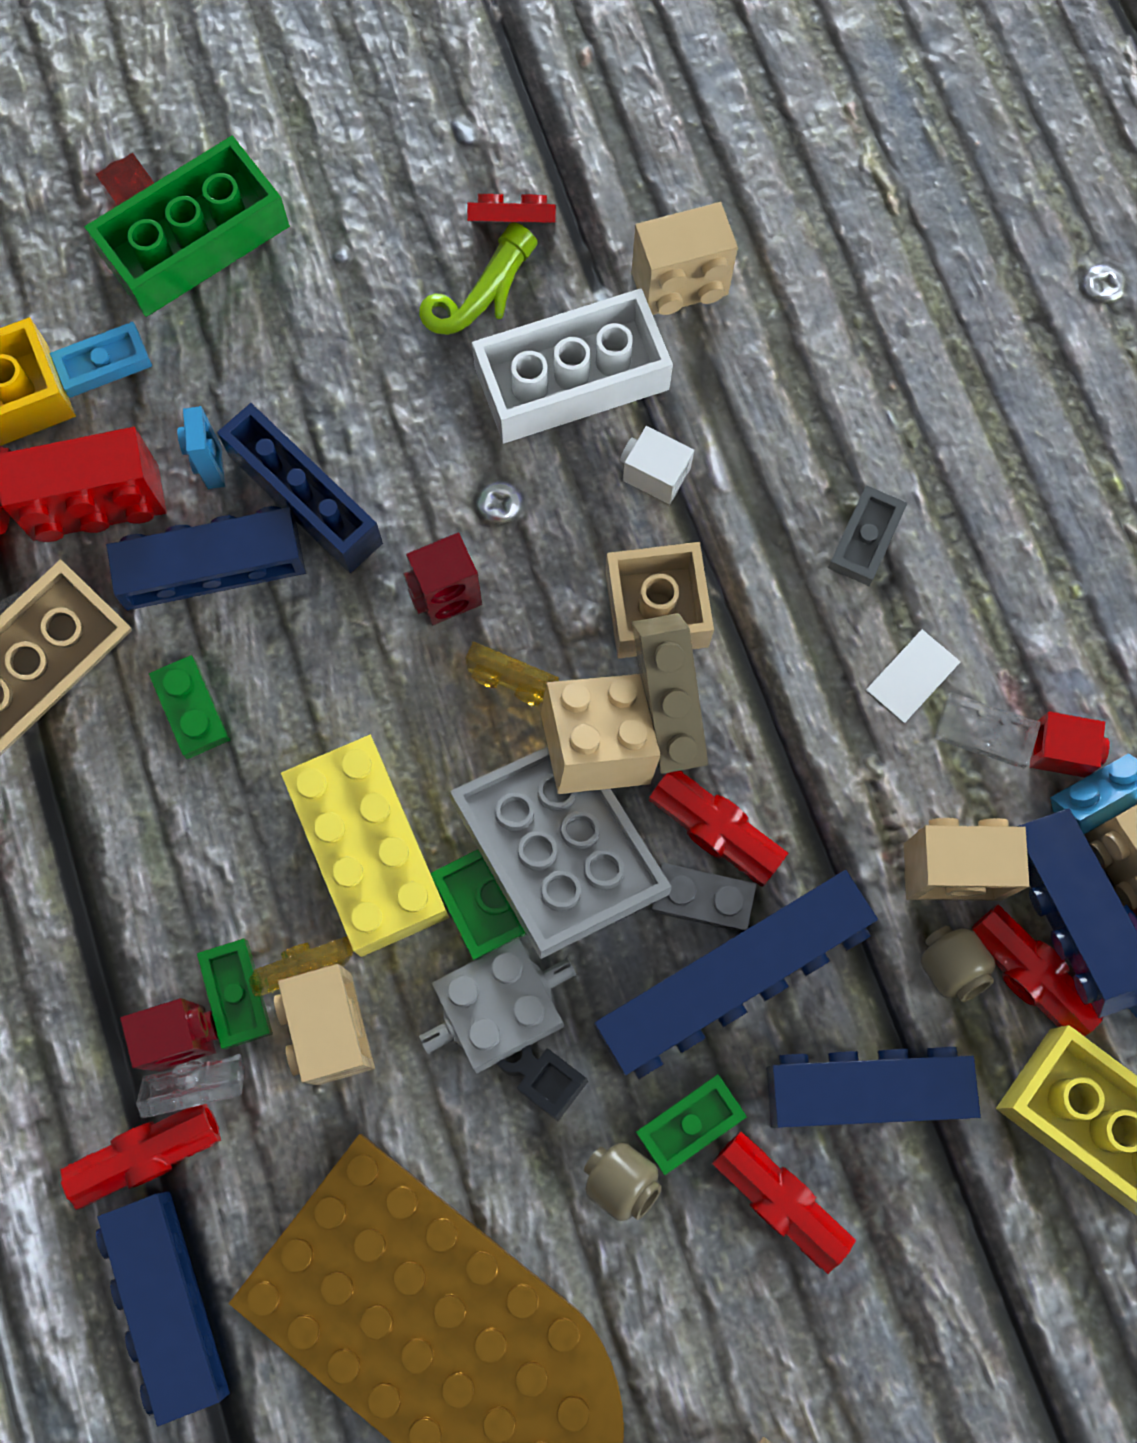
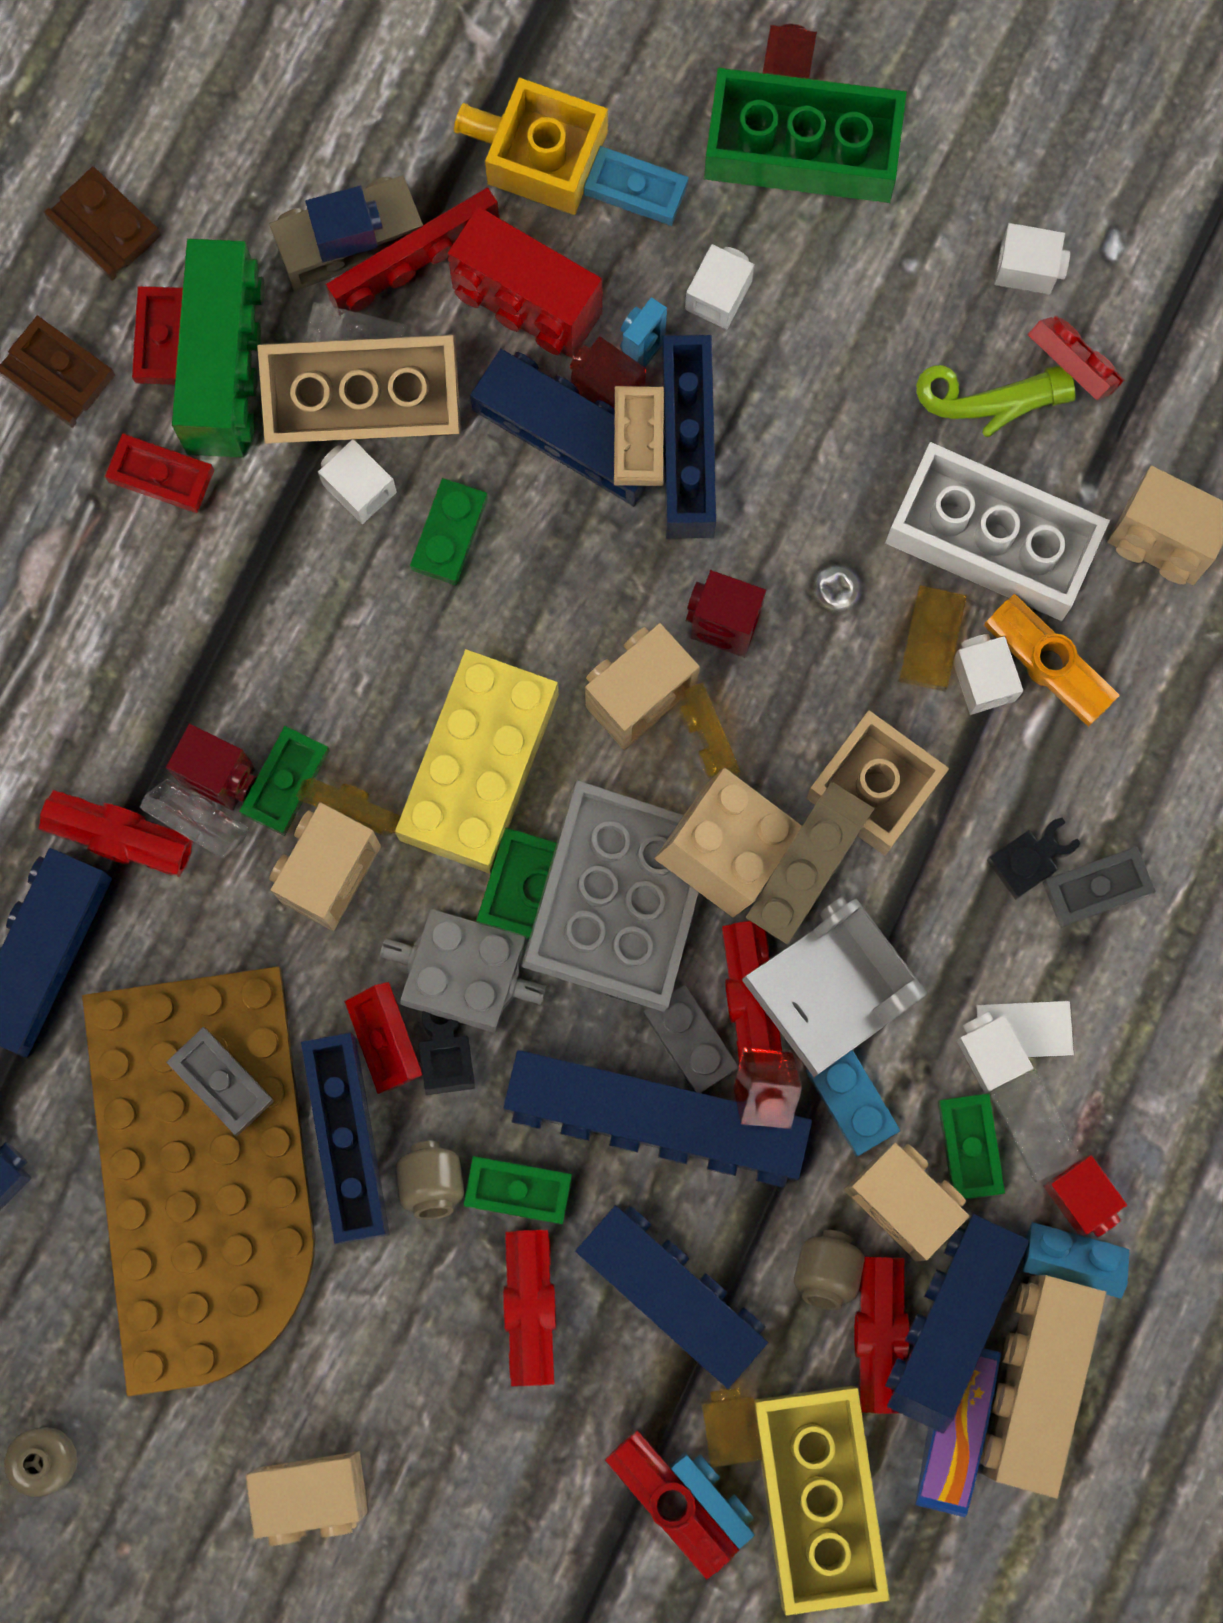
camera: 45 degrees right, 5 degrees up
none -> flat silver plate [167,1027,274,1136]
none -> dark blue brick [301,1033,390,1245]
none -> white brick [318,439,397,525]
none -> red plate [344,982,423,1094]
none -> clear red brick [569,336,646,409]
none -> tan brick [585,623,700,750]
none -> red piece [604,1430,740,1580]
none -> tan plate [614,386,664,486]
none -> dark azure plate [670,1452,755,1549]
none -> white brick [685,244,755,330]
none -> clear yellow brick [701,1387,762,1467]
none -> clear red brick [733,1047,802,1129]
none -> light grey door [742,896,928,1077]
none -> dark azure plate [805,1050,901,1157]
none -> clear yellow plate [898,585,967,692]
none -> green plate [937,1093,1005,1199]
none -> white brick [957,1012,1034,1094]
none -> light orange piece [984,594,1120,727]
none -> black plate [987,818,1080,900]
none -> white brick [994,223,1070,295]

